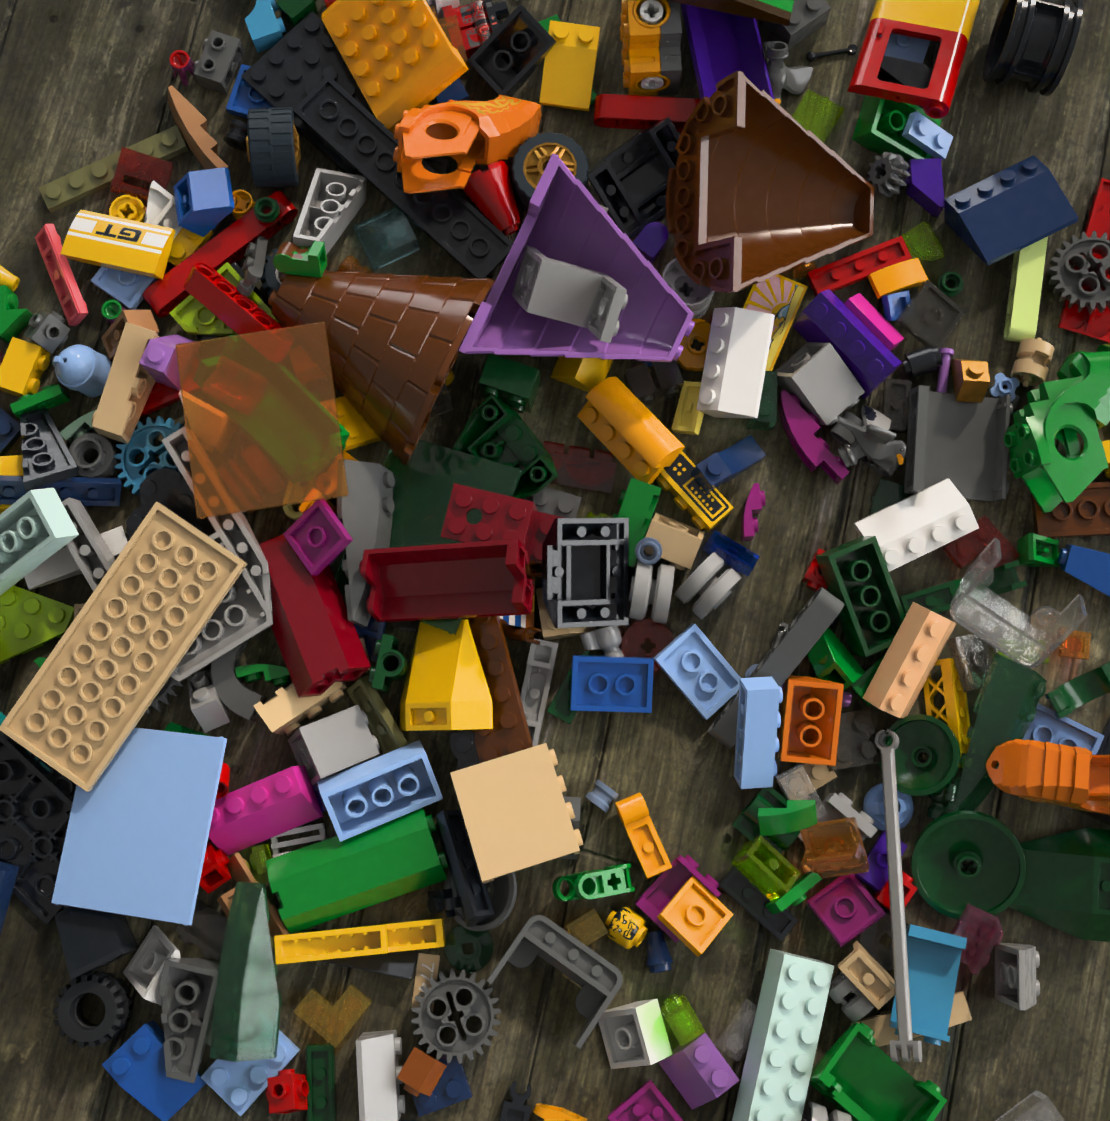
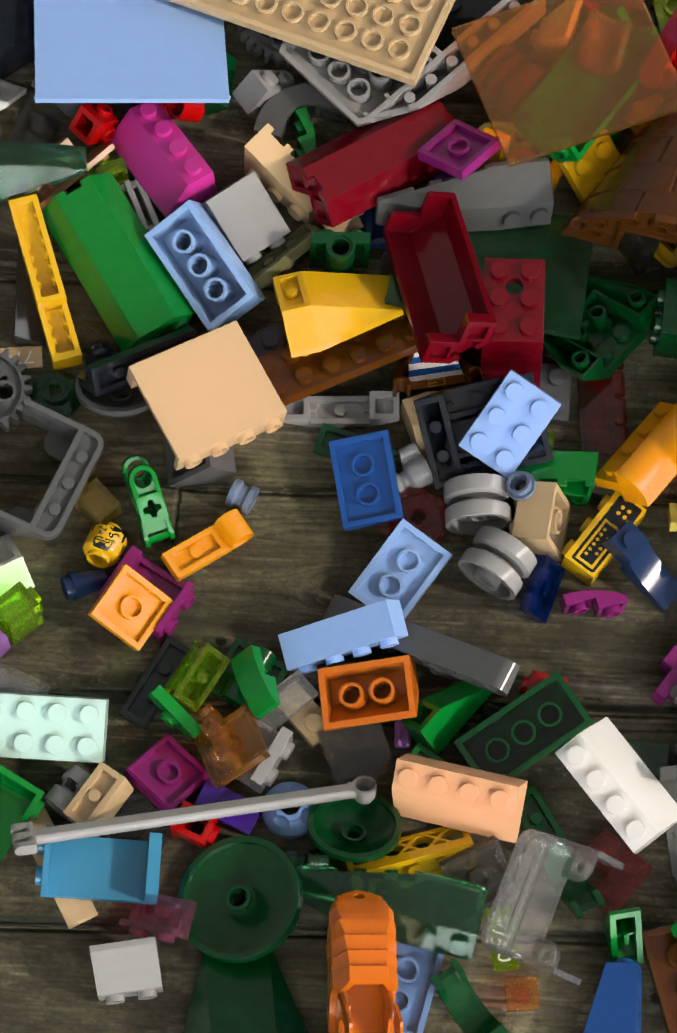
camera: 70 degrees right, 10 degrees down
none -> light blue plate [459,369,561,479]

